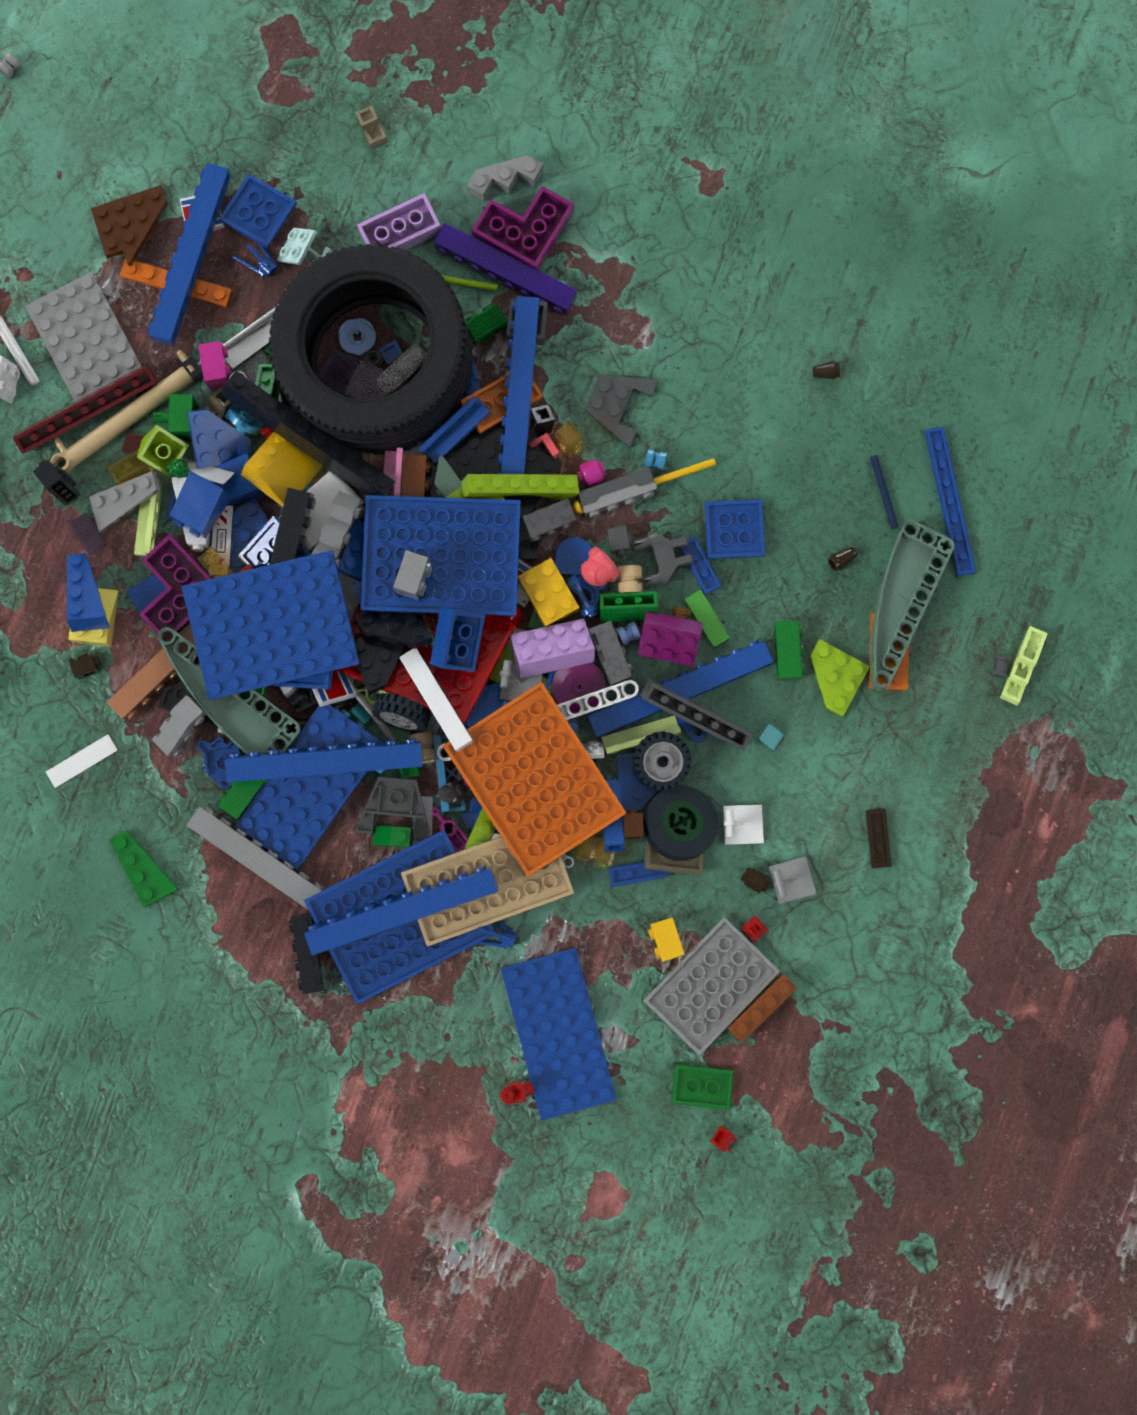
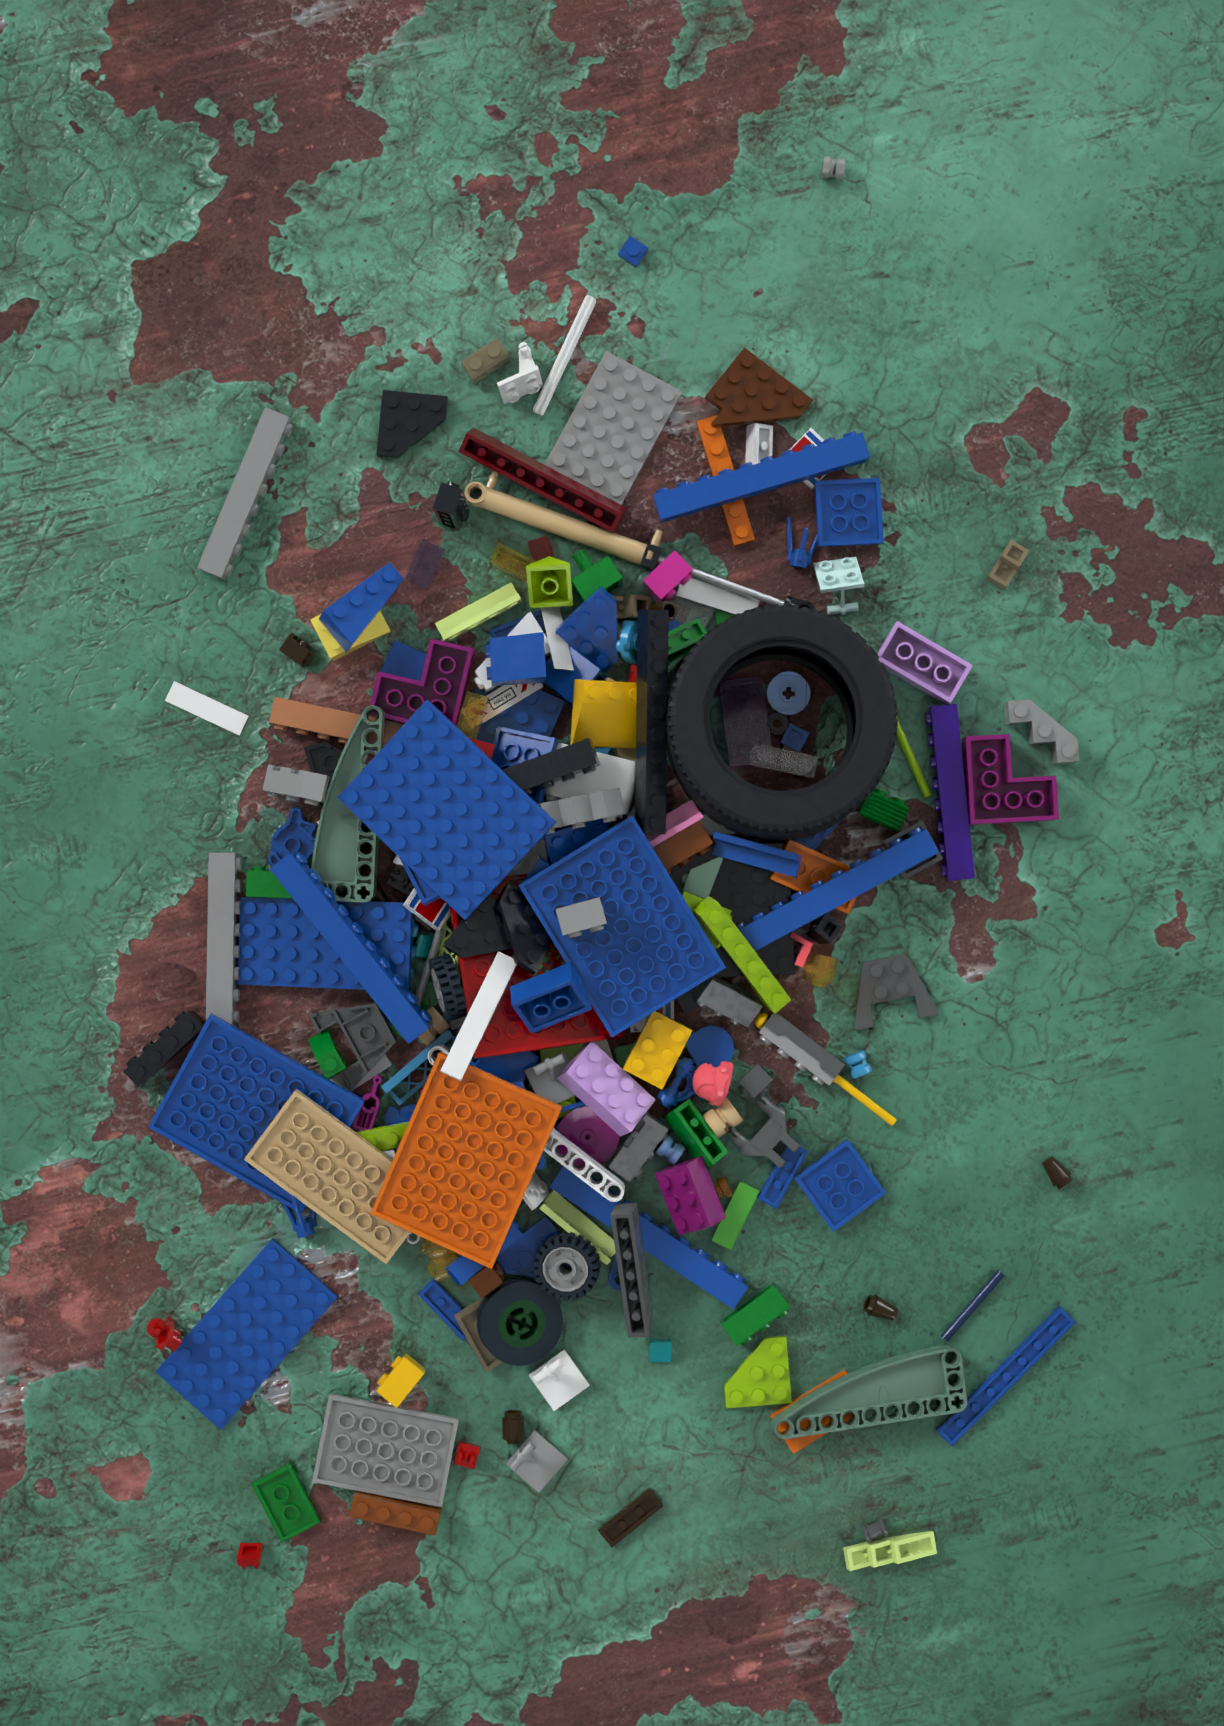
camera: 50 degrees right, 5 degrees up
light grey wing [89,471,160,533] -> none
green wing [109,830,179,908] -> none
green plant [167,459,190,478] -> none
blue brick [304,866,499,955] -> none
dark grey plate [436,780,467,803] -> none
dark pink head [577,459,606,487] -> none
none -> white slope [745,423,773,465]

